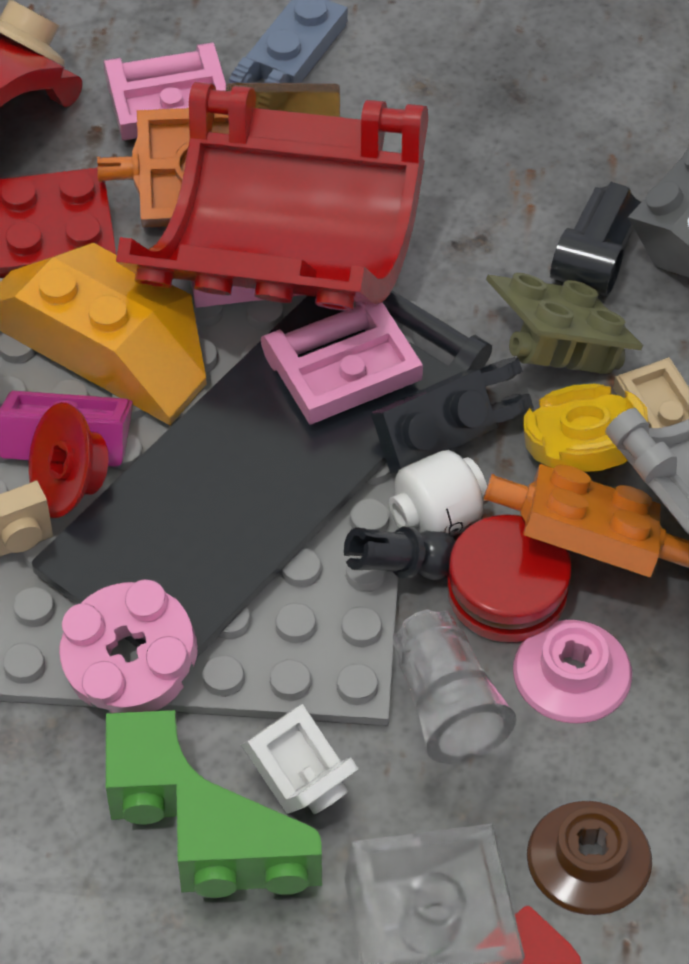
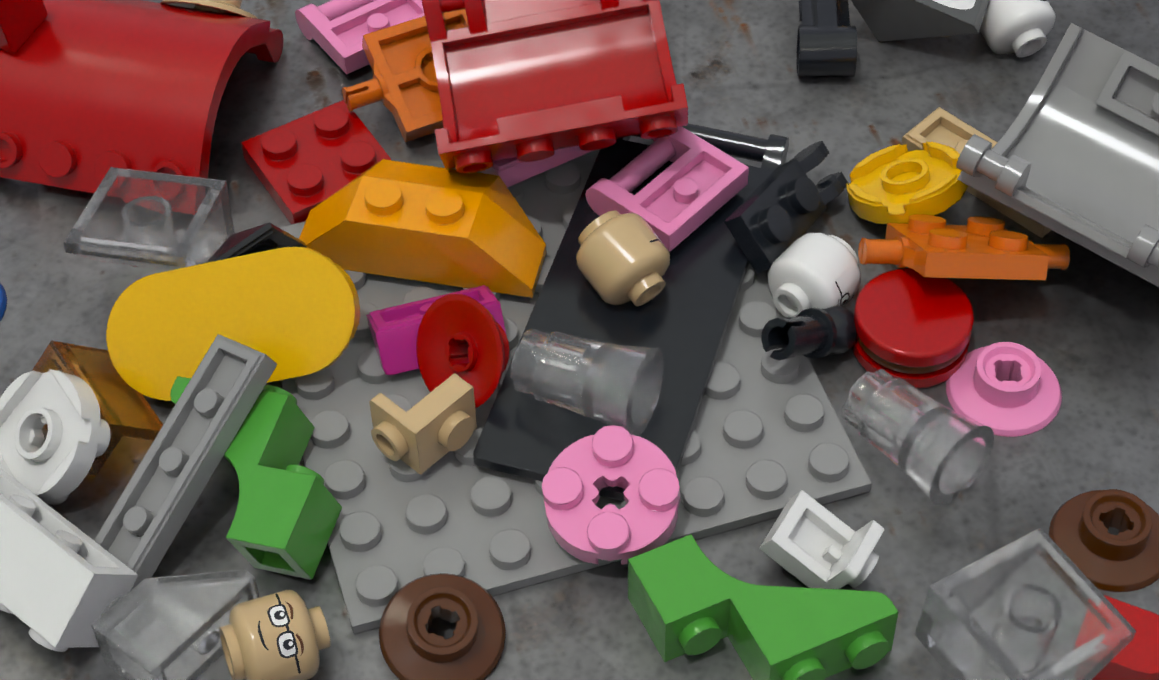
camera: 20 degrees left, 5 degrees down
olive hinge [486,273,643,374] -> none
none -> clear plant [510,329,664,436]
none -> tan head [576,210,670,306]

